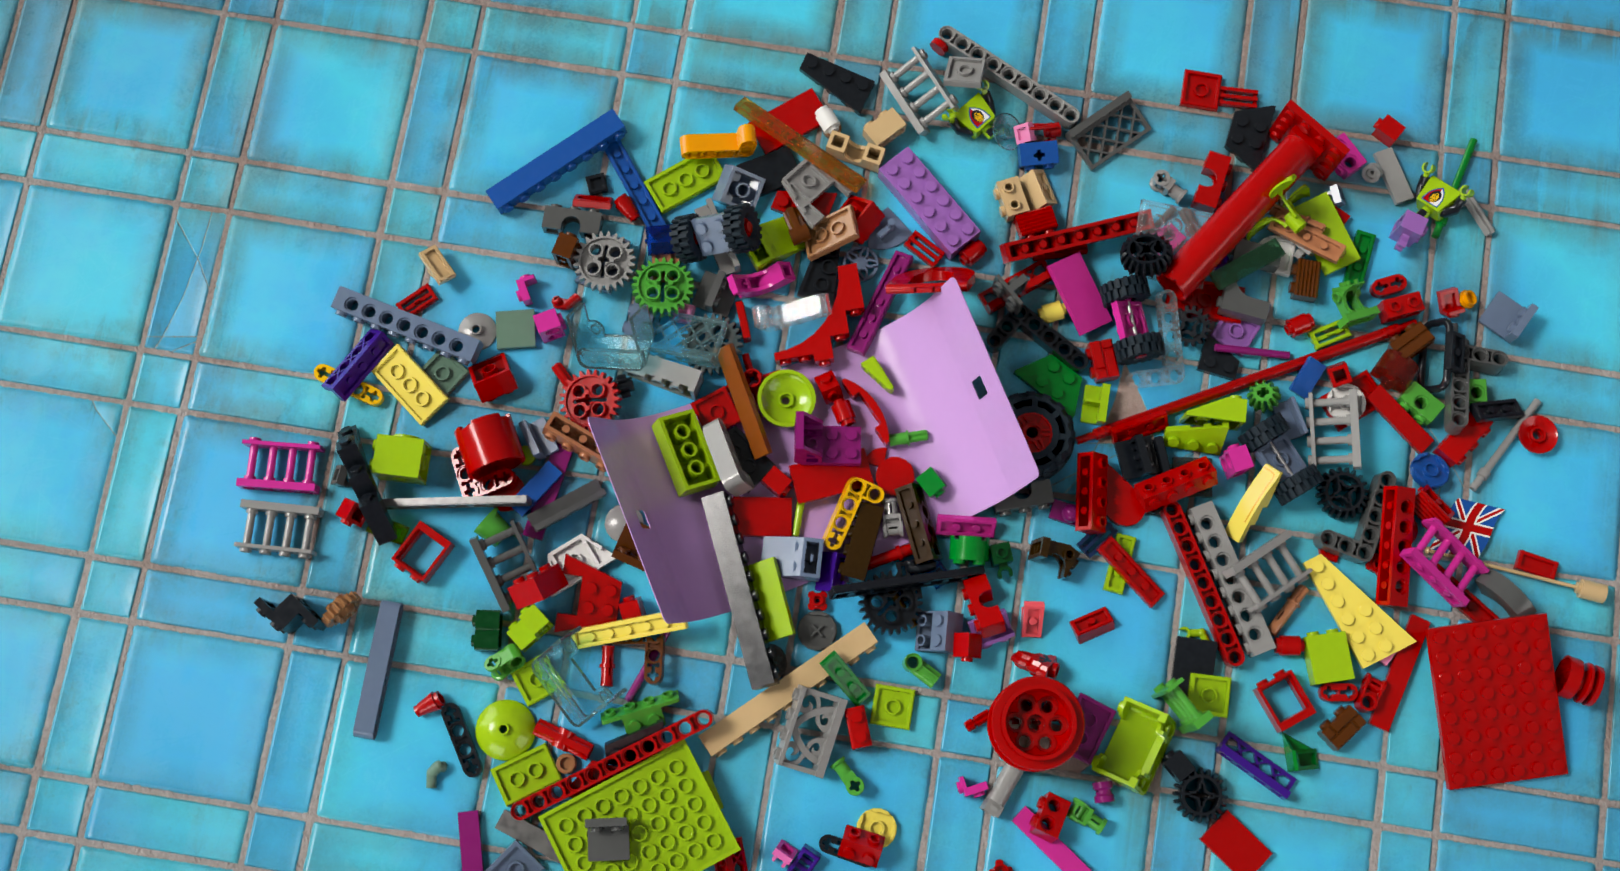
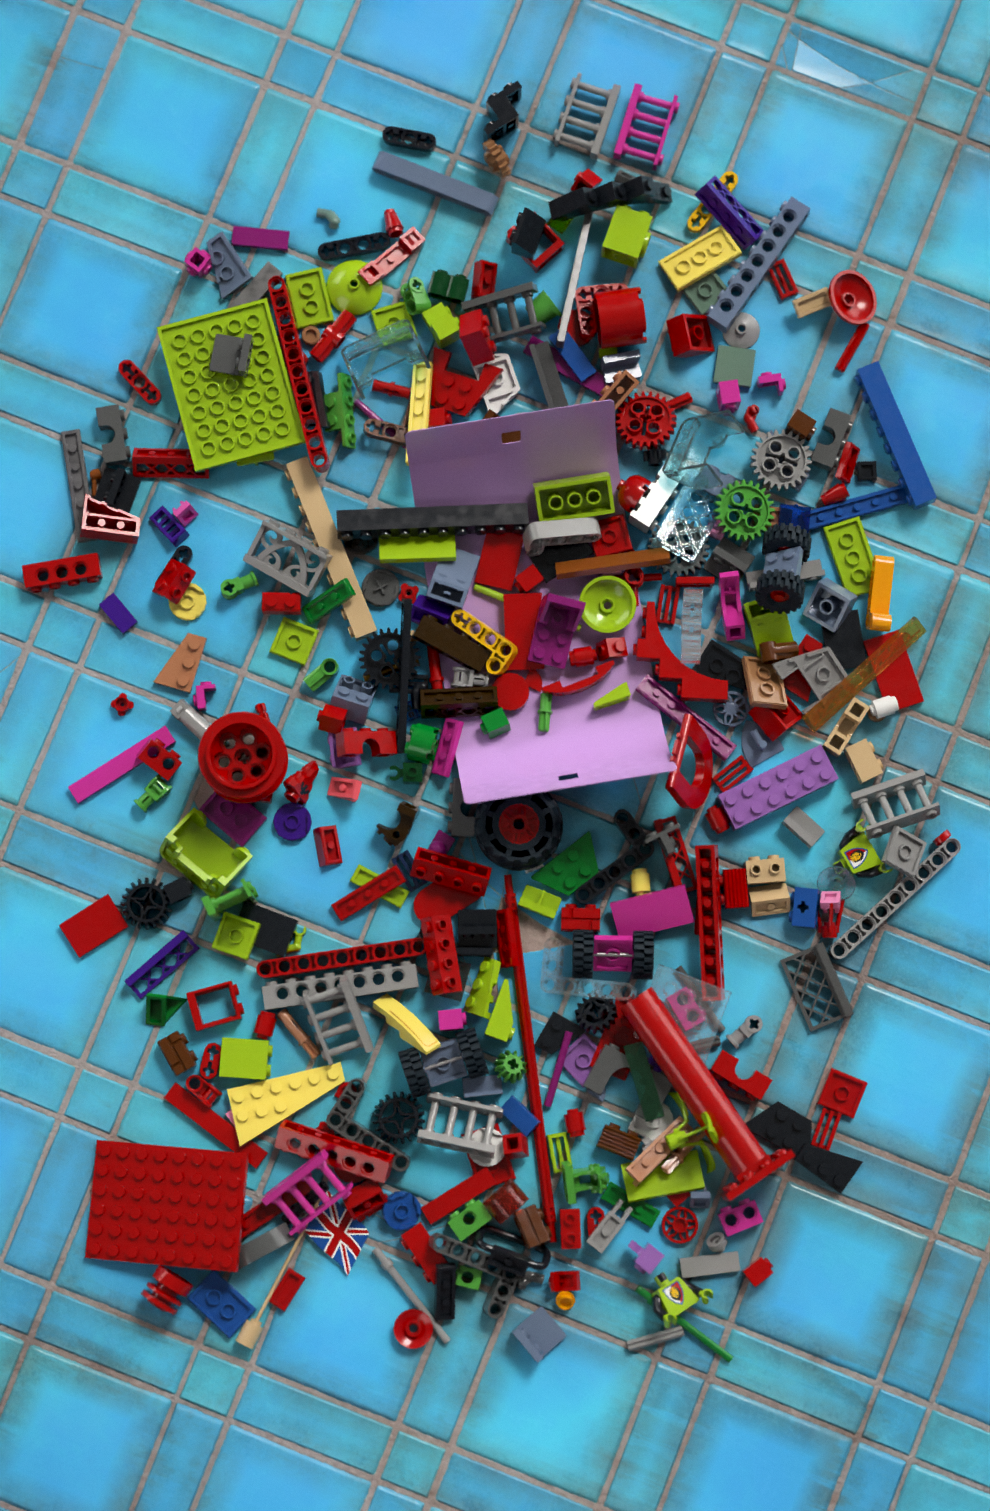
camera: 100 degrees right, 5 degrees up
black wing [800,52,875,116] -> none
magenta wheel [1092,781,1115,803] -> none
black gear [1120,232,1173,279] -> none
none -> nougat wing [153,633,207,693]
none -> blue tile [187,1270,256,1338]
none -> dark purple tile [273,803,312,841]
none -> black axle [281,1181,329,1225]
none -> slope [358,226,426,286]
none -> black beam [382,126,436,152]
none -> red slope [471,260,498,299]
none -> black slope [509,207,546,260]
none -> light grey hinge [586,1199,633,1254]
none -> red cylinder [616,475,651,513]
none -> red tile [656,584,680,625]
none -> red wheel [662,1207,698,1244]
none -> light grey panel [781,806,825,848]
none -> black wing [794,1143,863,1193]
none -> red dish [829,270,877,325]
none -> red axle [835,323,870,373]

